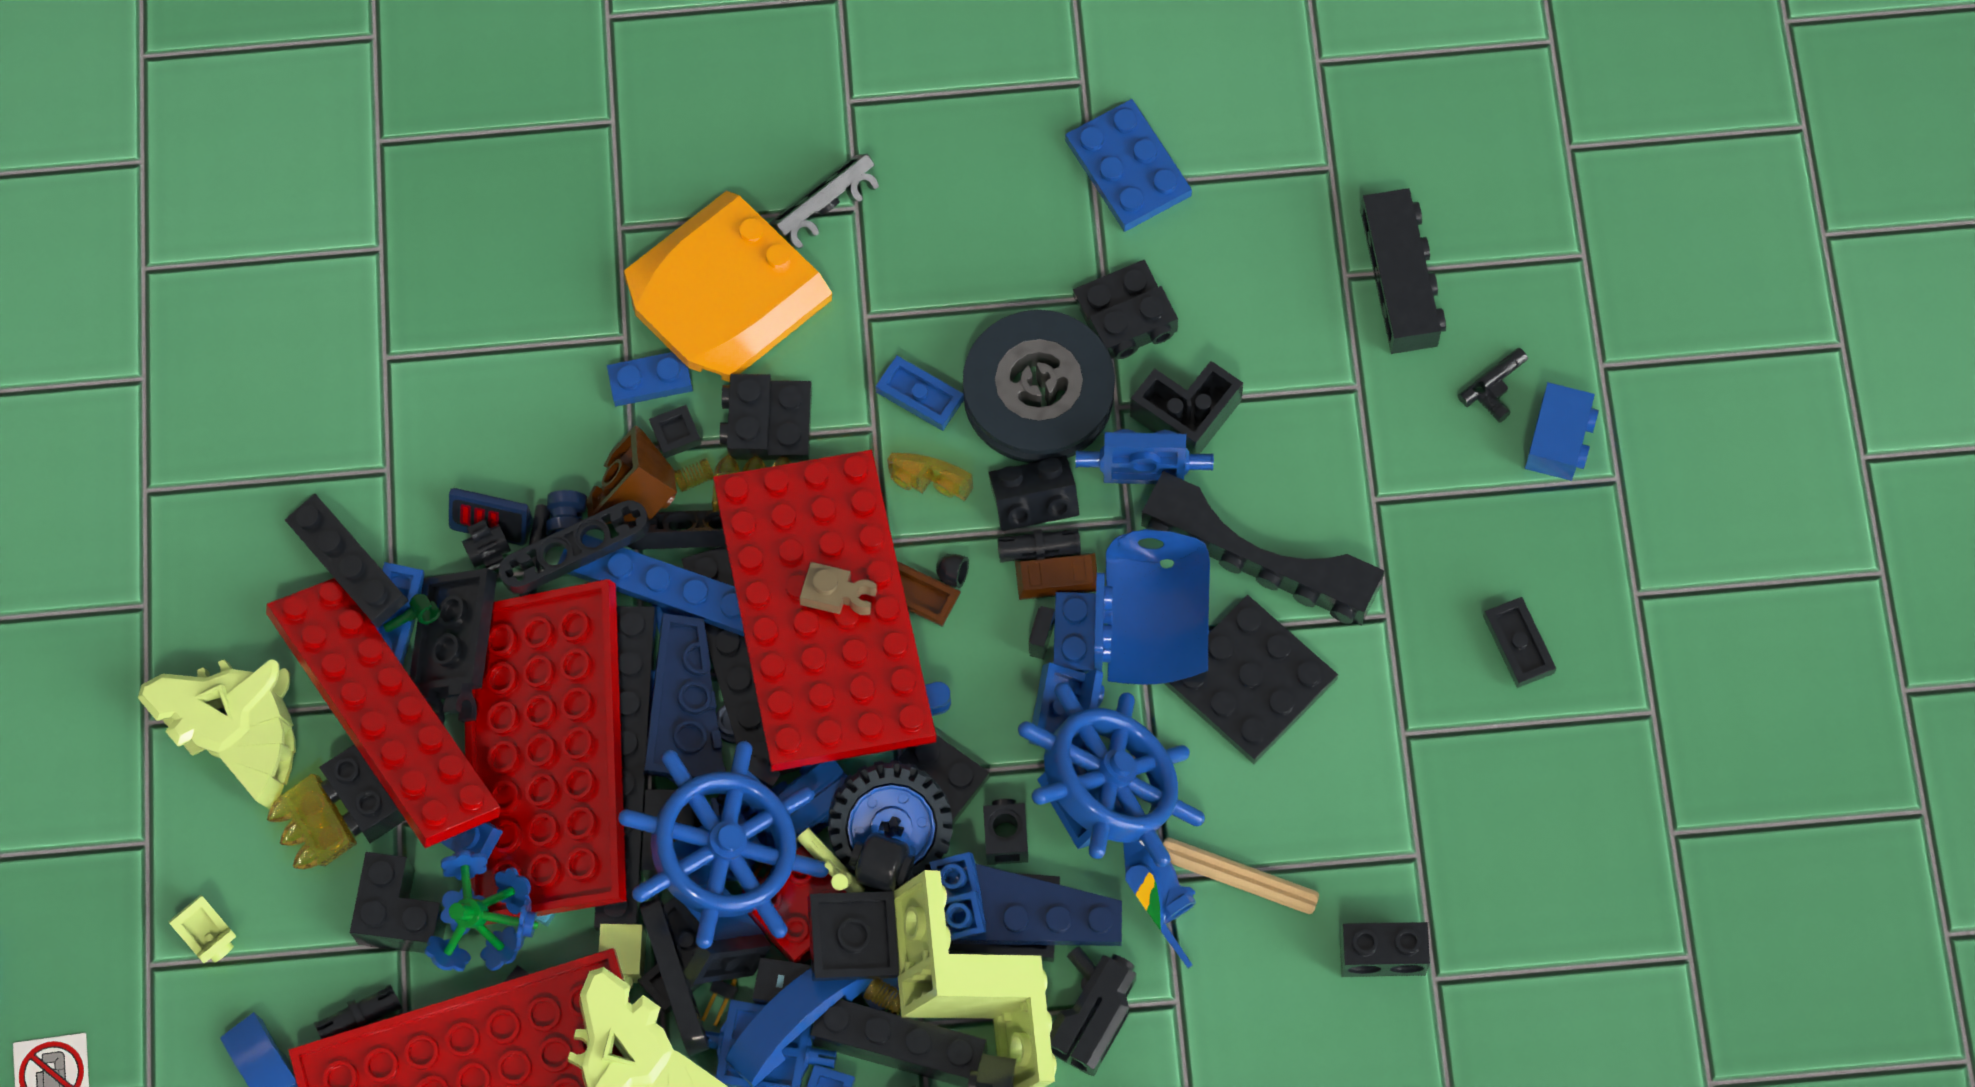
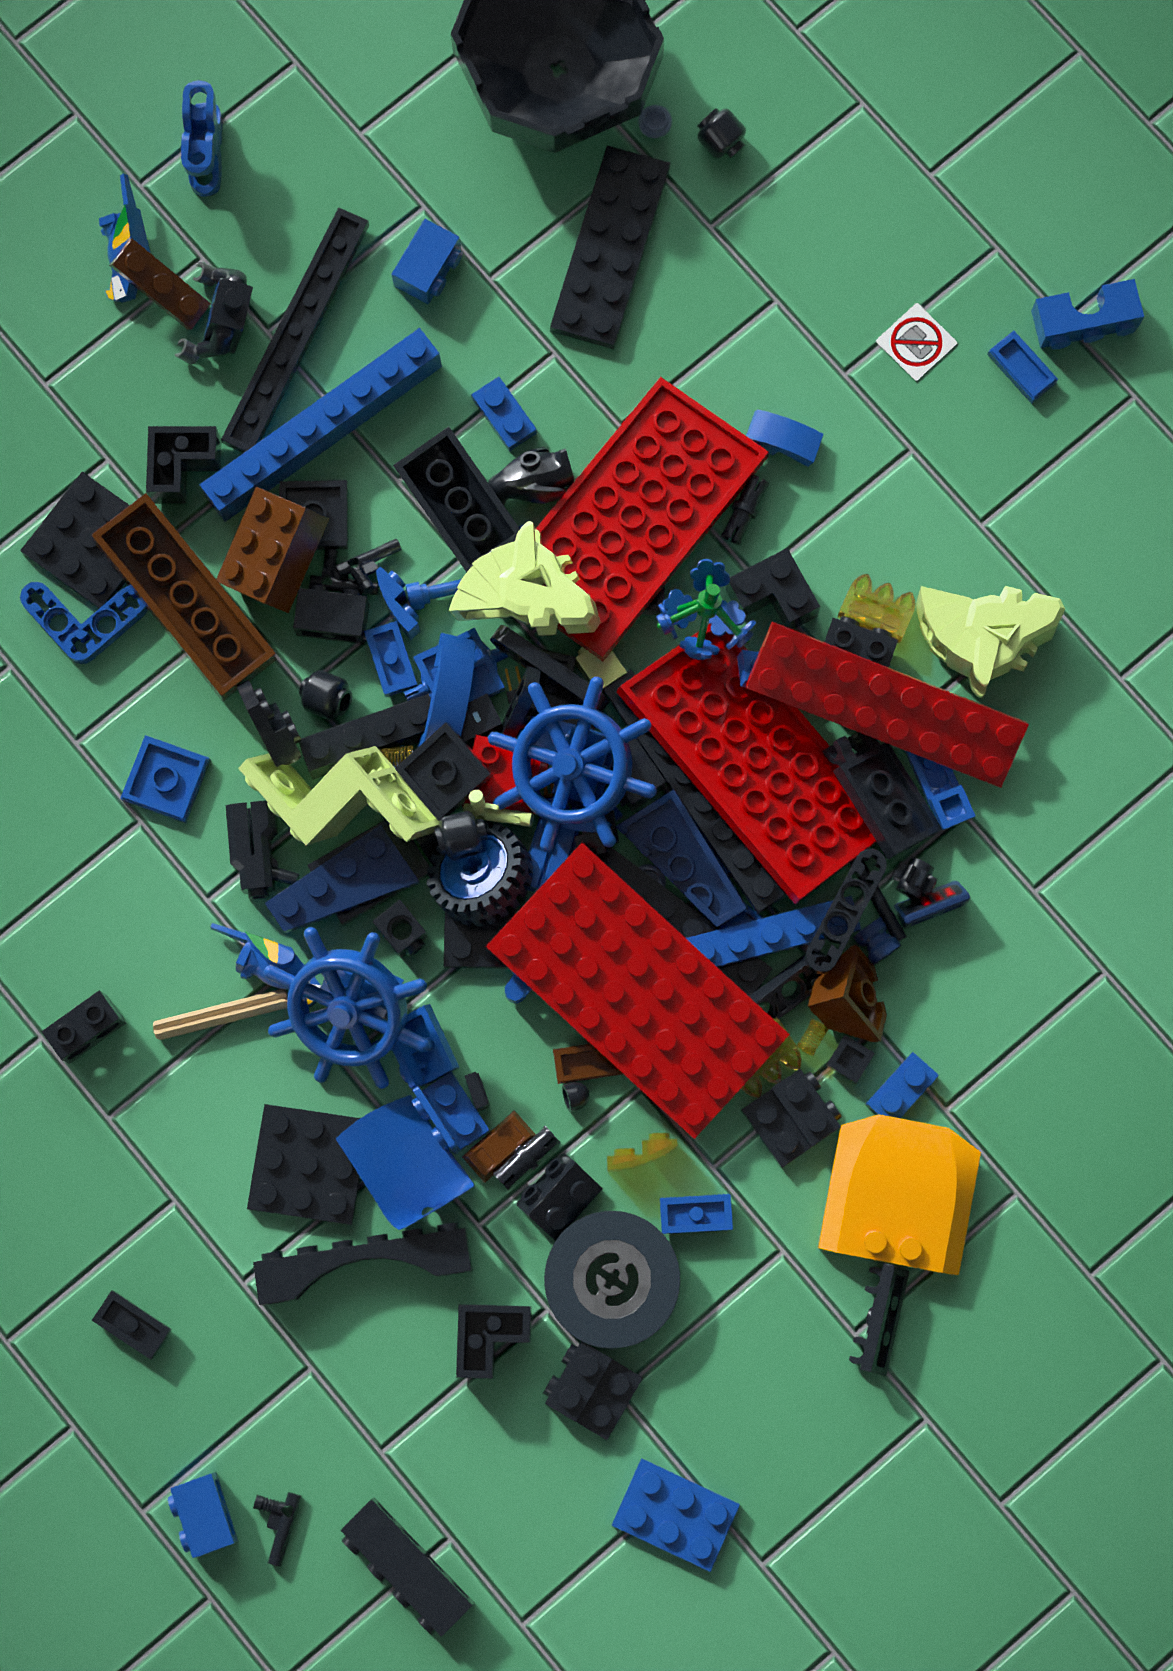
camera: 145 degrees right, 10 degrees up
yellowish green bracket [168,895,236,964] -> none
black plate [285,494,409,628] -> none
dark green hand [383,594,440,633] -> none
dark tan plate [800,562,877,615] -> none
blue slope [929,852,986,941] -> none
blue plate [1076,429,1214,484] -> none

